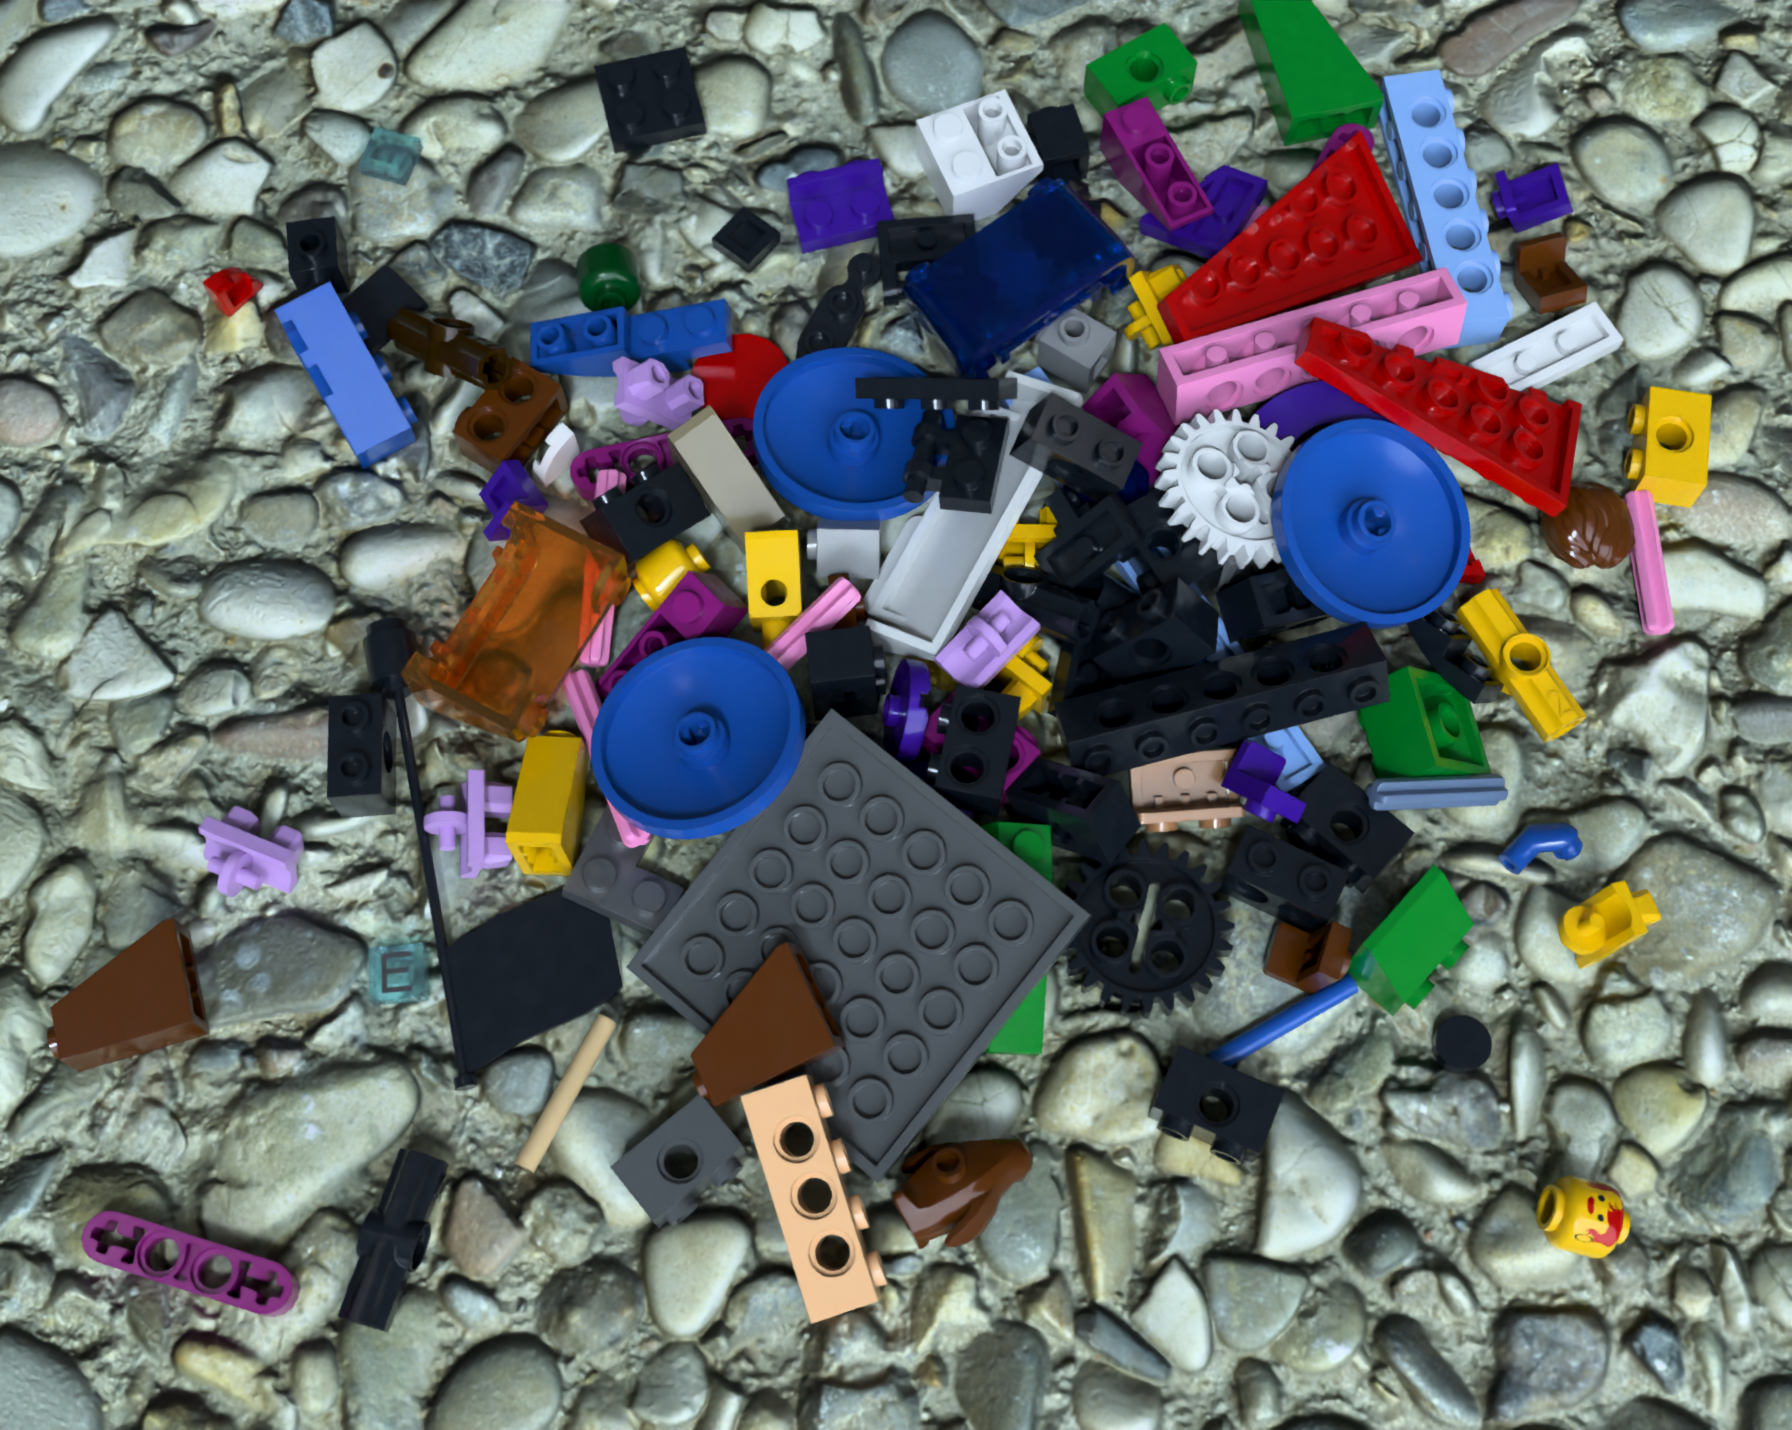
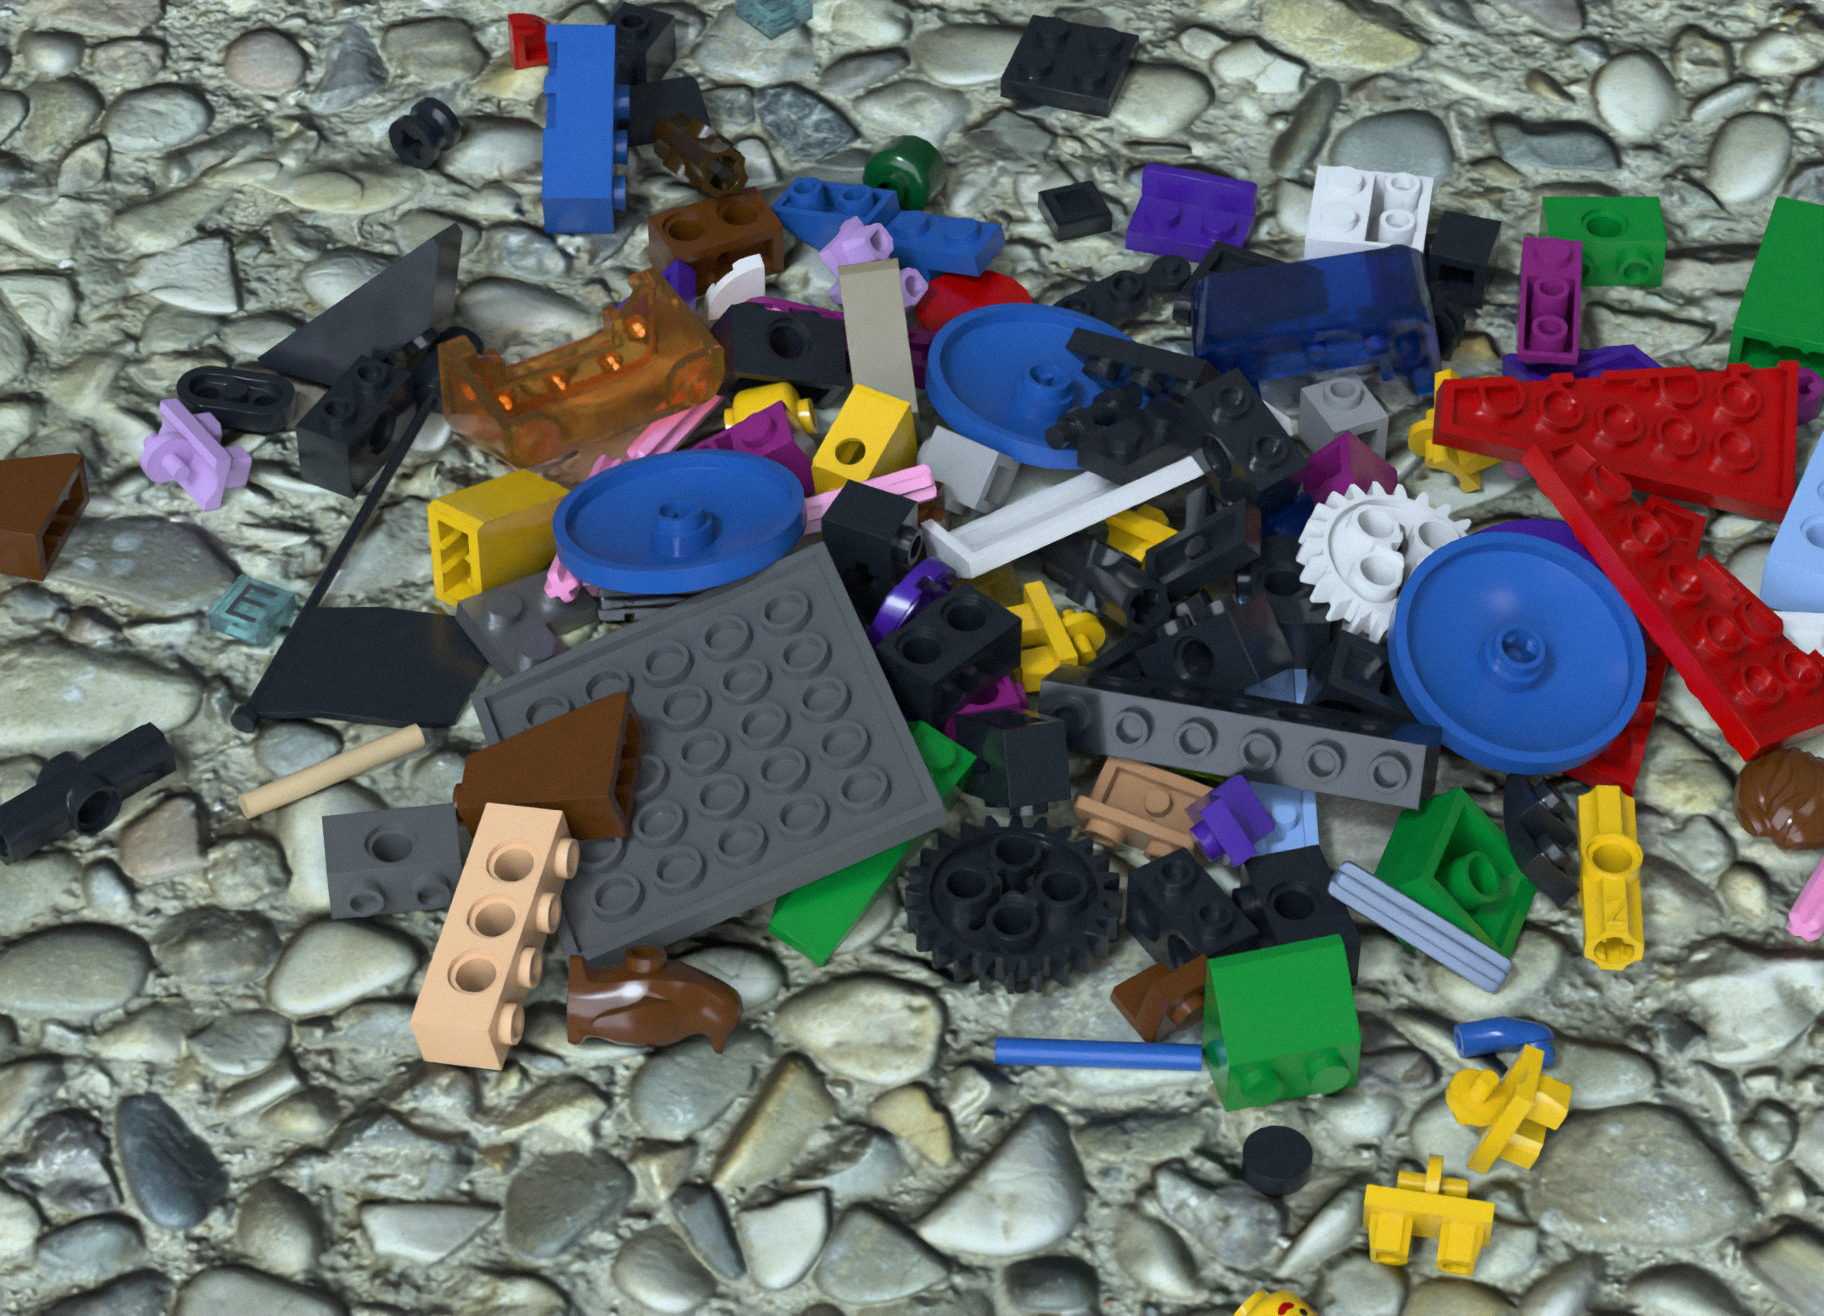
camera: 30 degrees right, 25 degrees down
lavender hips [424,769,513,879] -> none
lavender hips [934,590,1041,689] -> none
black brick [1148,1045,1285,1165] -> none
bright pink brick [1157,267,1467,426] -> none
none -> black plate [176,366,297,433]
none -> black wedge [257,222,463,386]
none -> black wheel [388,97,461,169]
none -> yellow hips [1363,1154,1495,1277]

